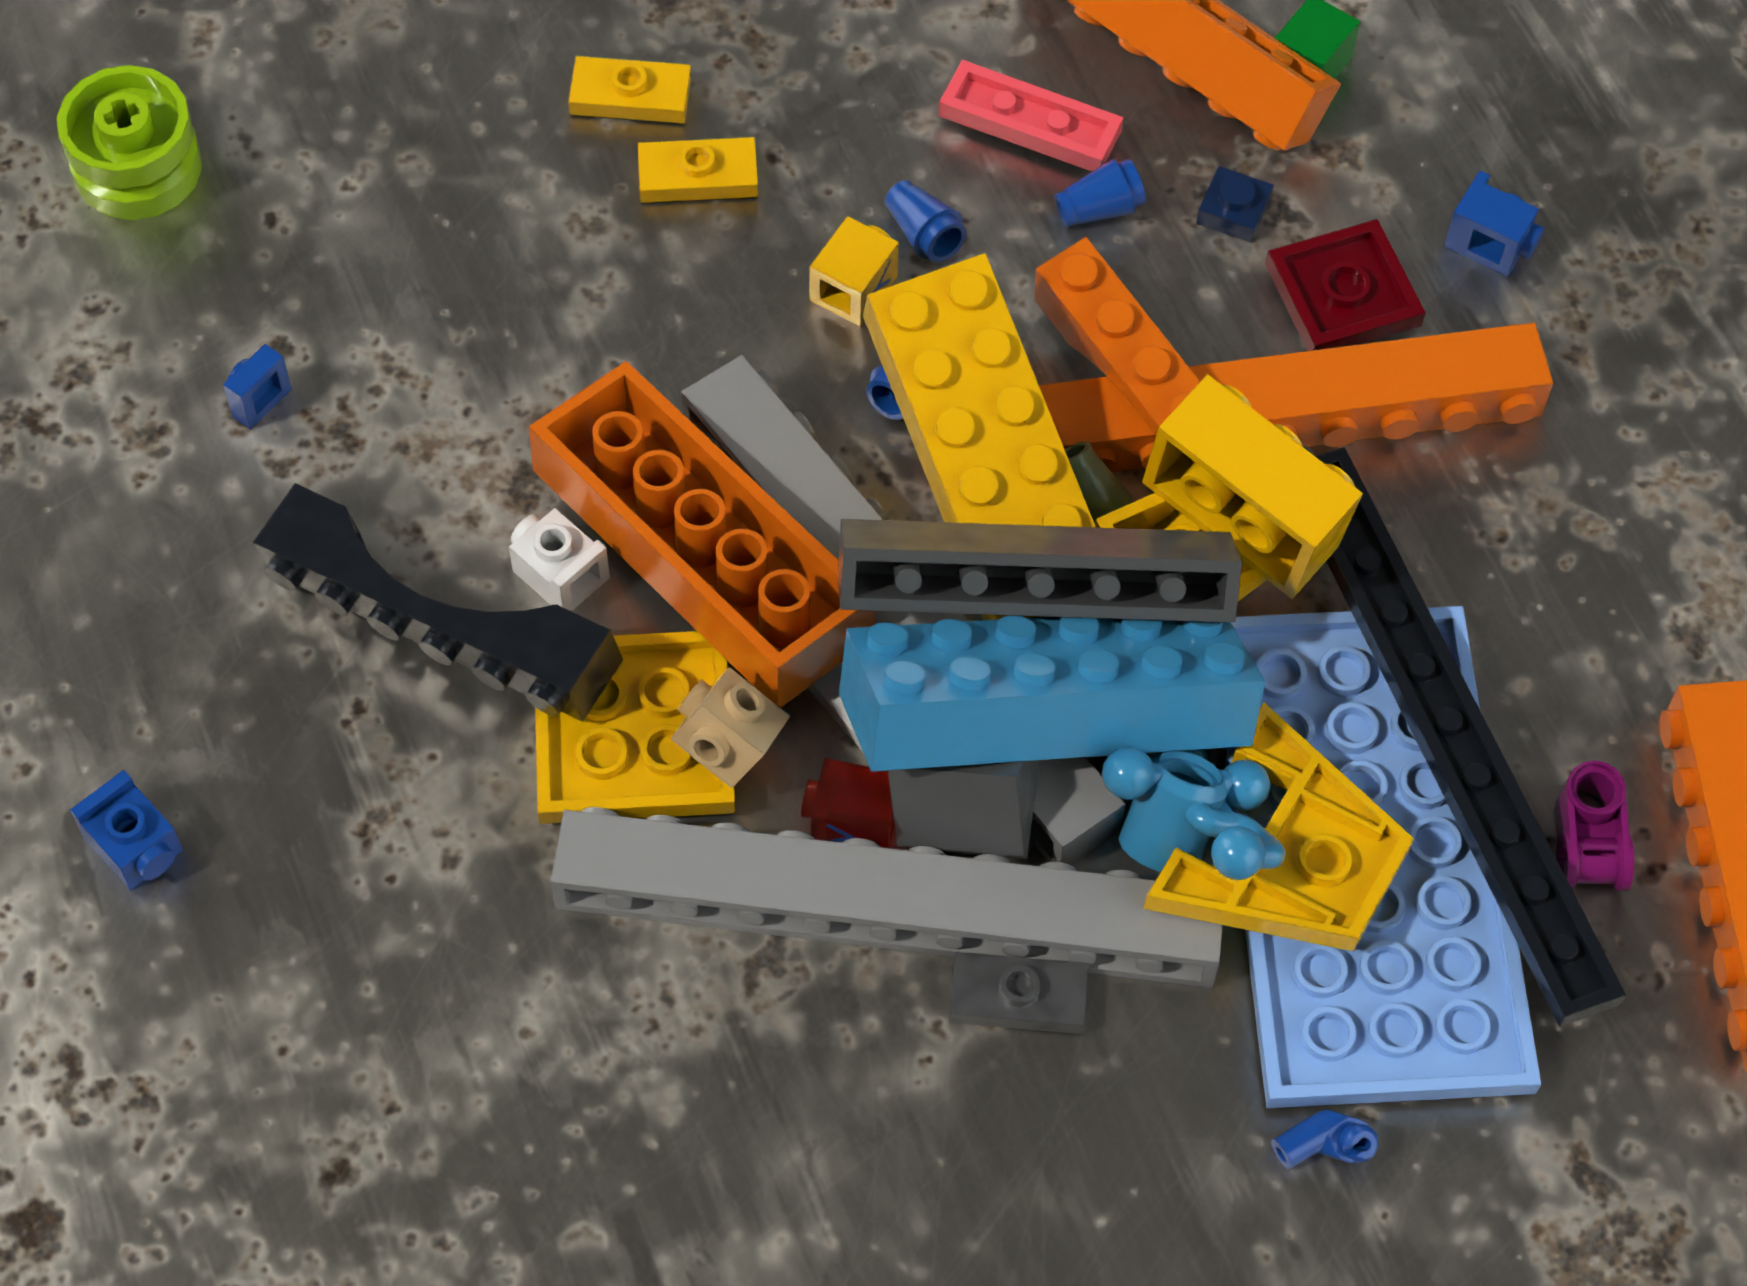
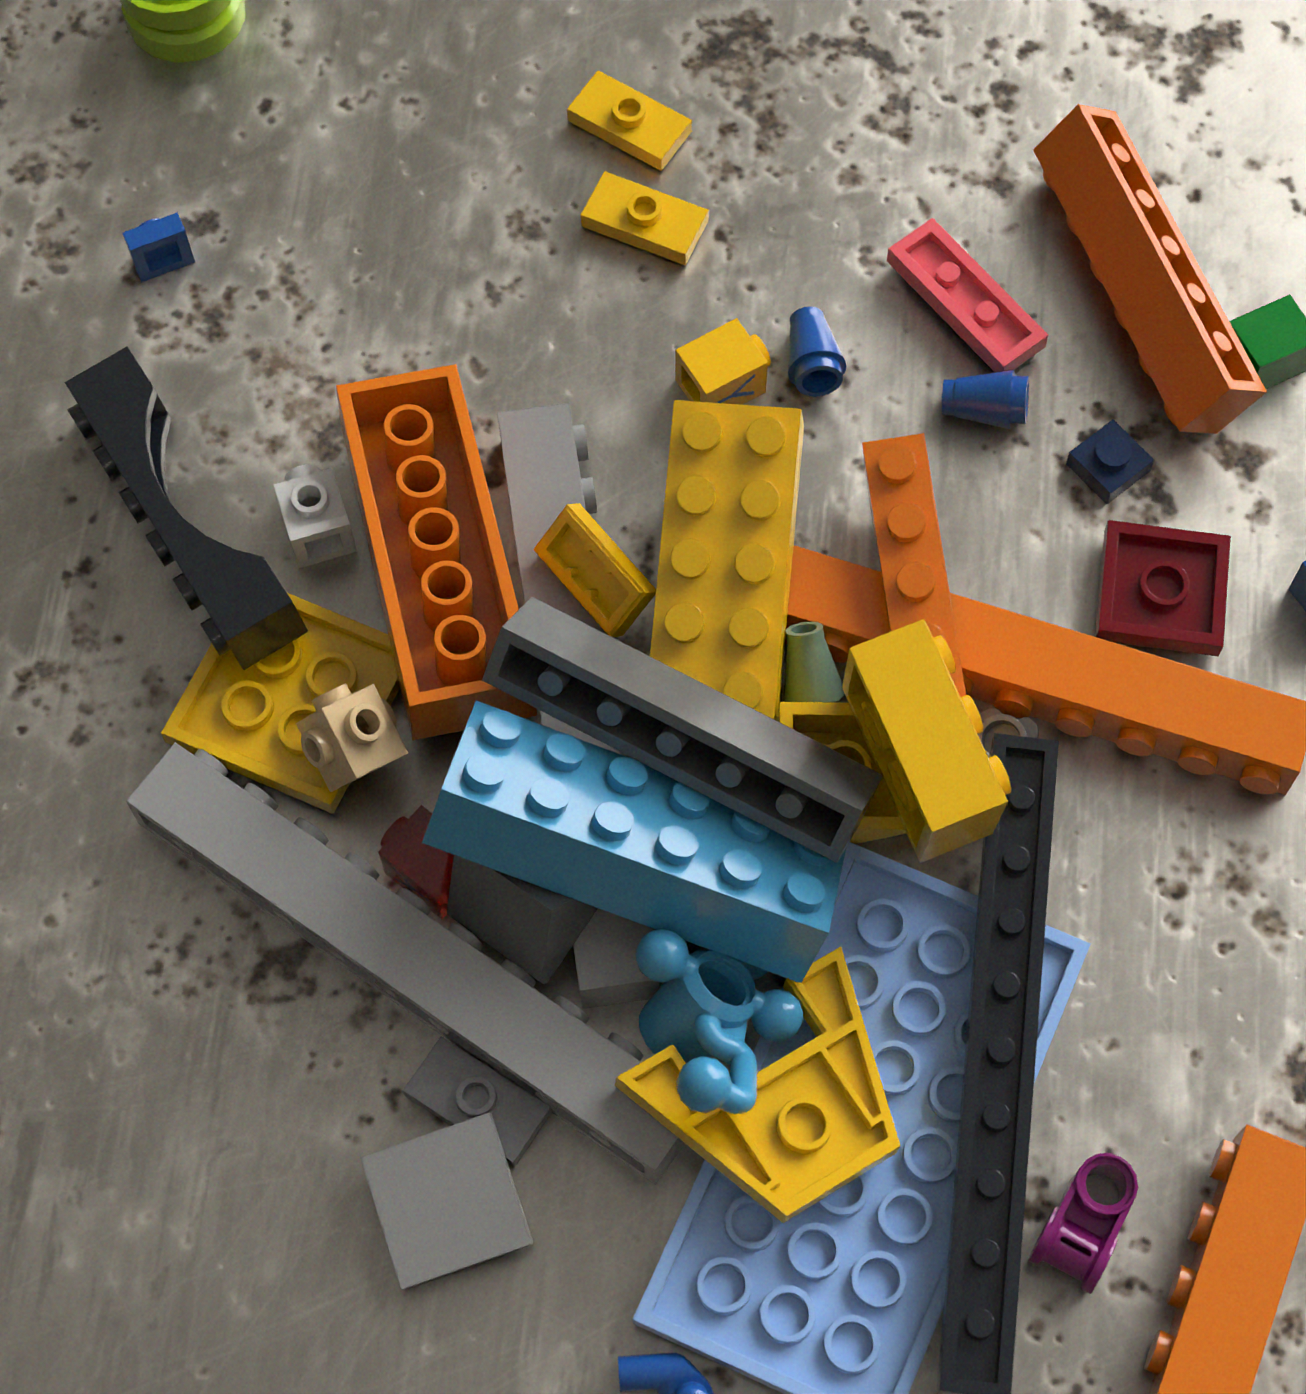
camera: 30 degrees right, 5 degrees up
none -> light grey tile [360,1113,534,1290]
none -> yellow plate [533,503,656,638]

